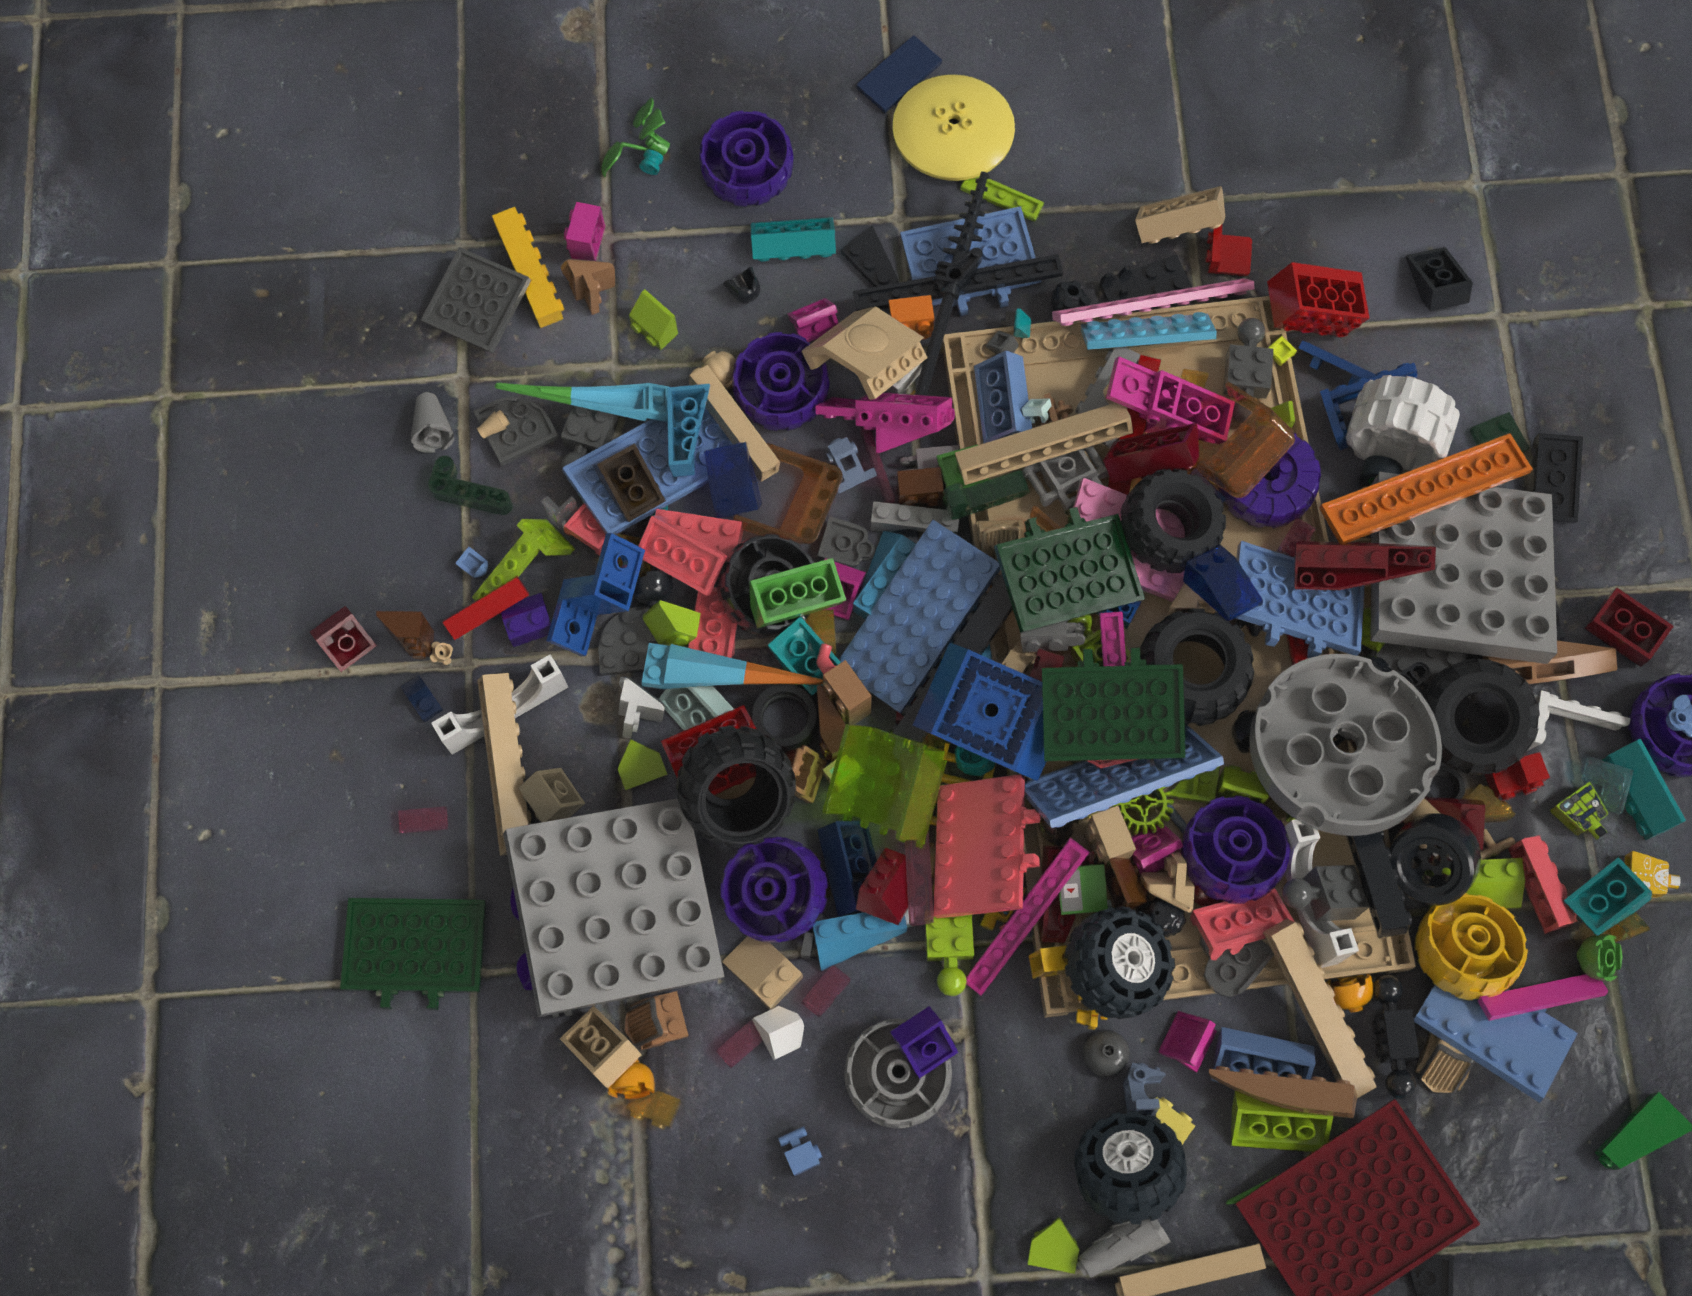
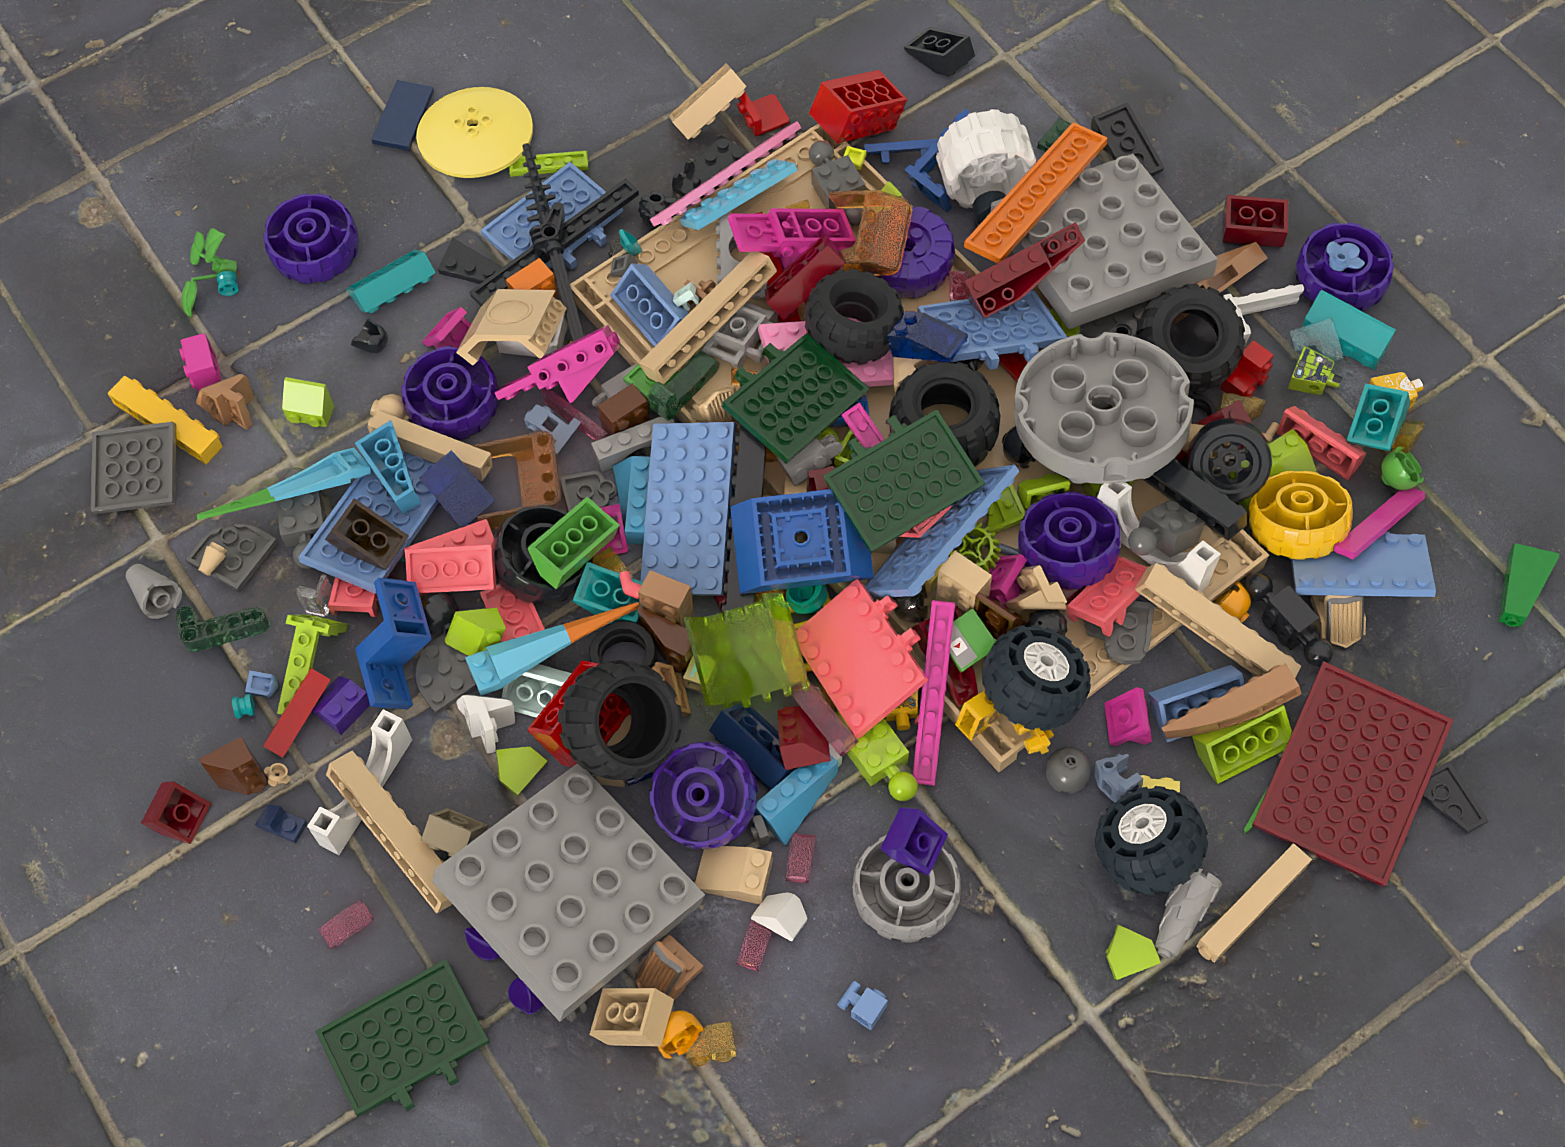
camera: 30 degrees left, 10 degrees down
none -> teal wheel [232,694,256,719]

